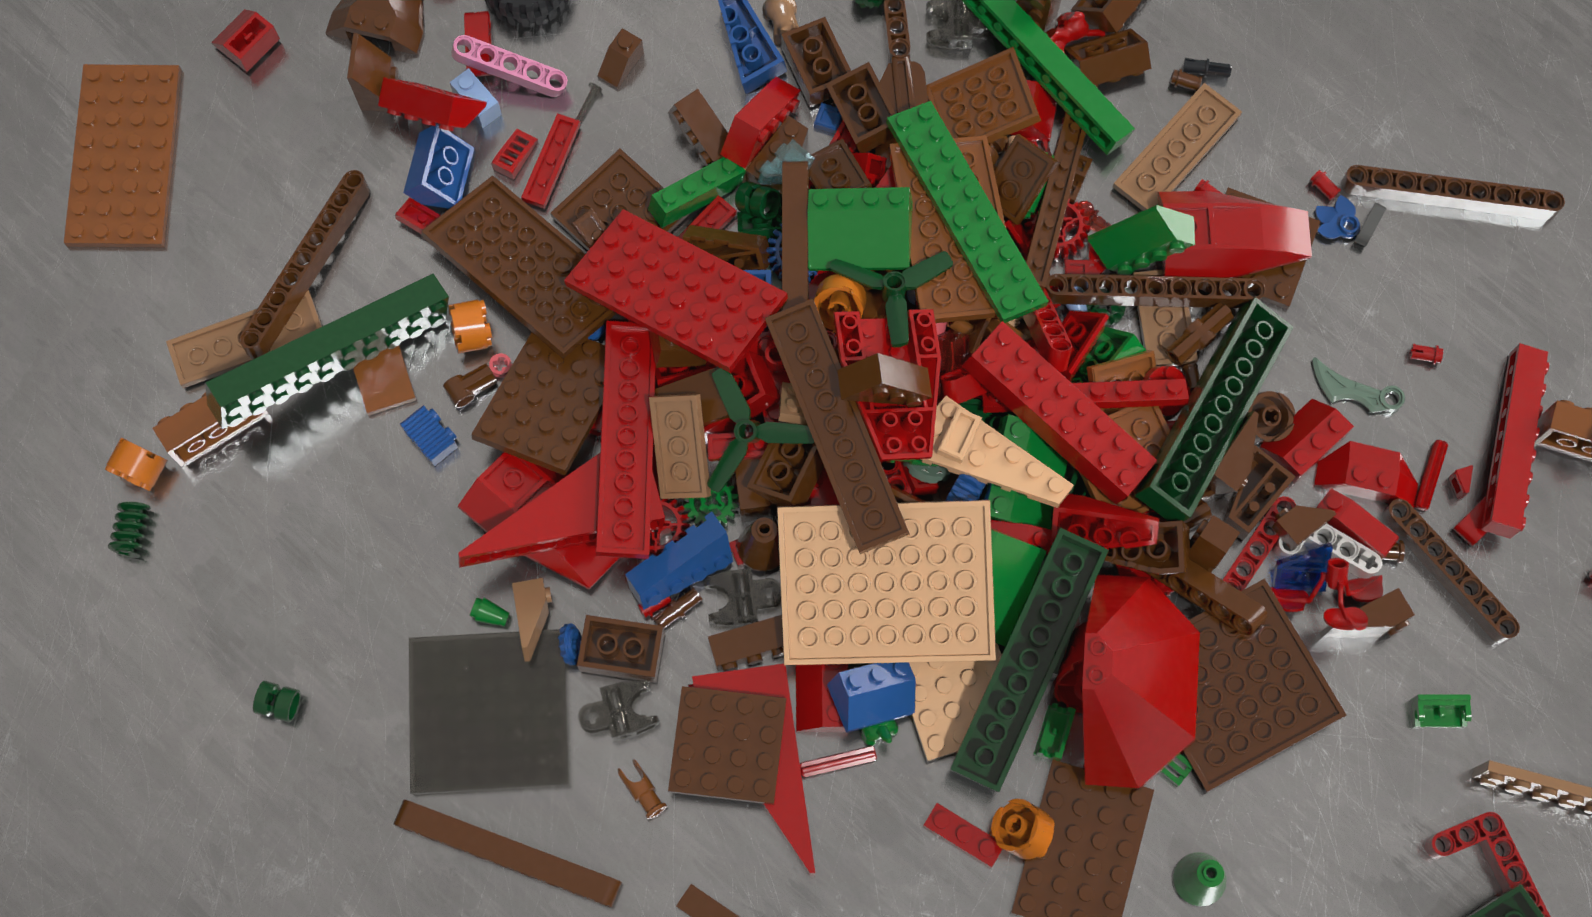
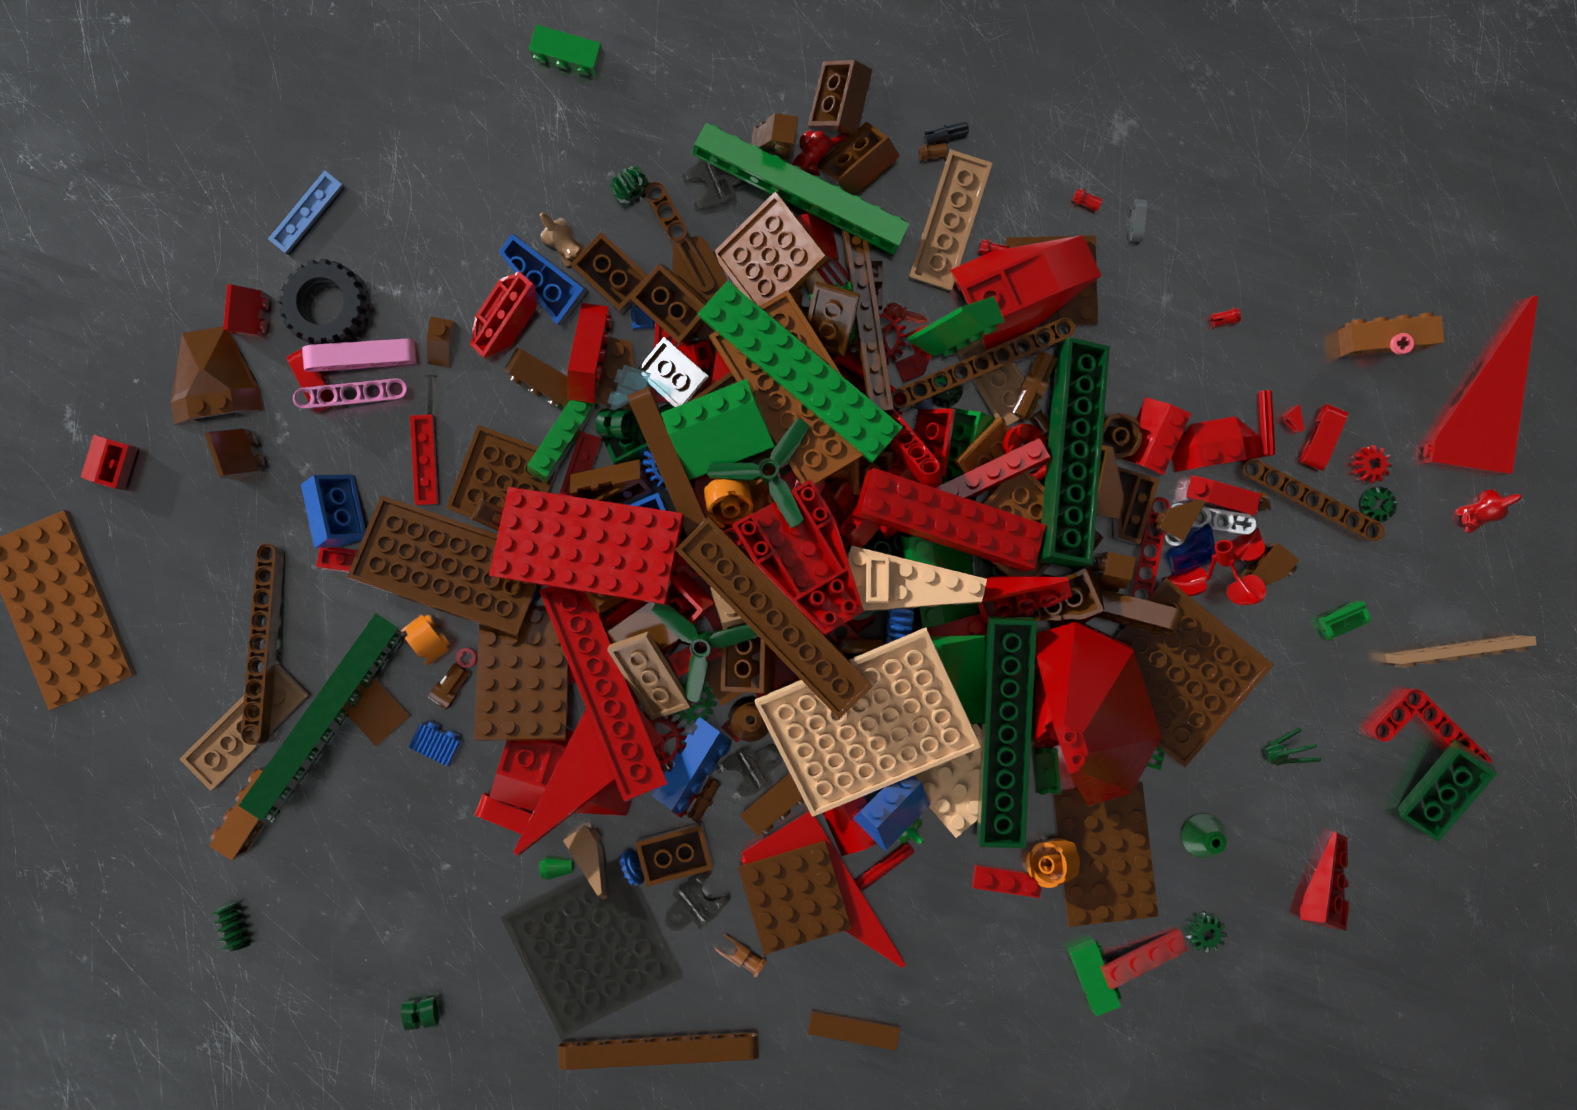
camera: 20 degrees left, 15 degrees up
orange brick [105,437,168,491] -> none
red slope [378,77,487,131] -> none
light blue brick [449,68,502,128] -> none
red slope [491,129,538,180] -> none
reddish brown wedge [837,353,932,407] -> none
sand green piece [1312,357,1405,413] -> none
blue plate [1315,195,1361,239] -> none
reddish brown beam [1341,165,1565,220] -> none
red brick [1481,343,1550,539] -> none
none -> bright pink beam [302,339,417,372]
none -> red wedge [470,271,537,358]
none -> red beam [475,793,534,834]
none -> dark green plant [1266,728,1321,766]
none -> red gear [1352,445,1393,484]
none -> dark green gear [1361,486,1398,522]

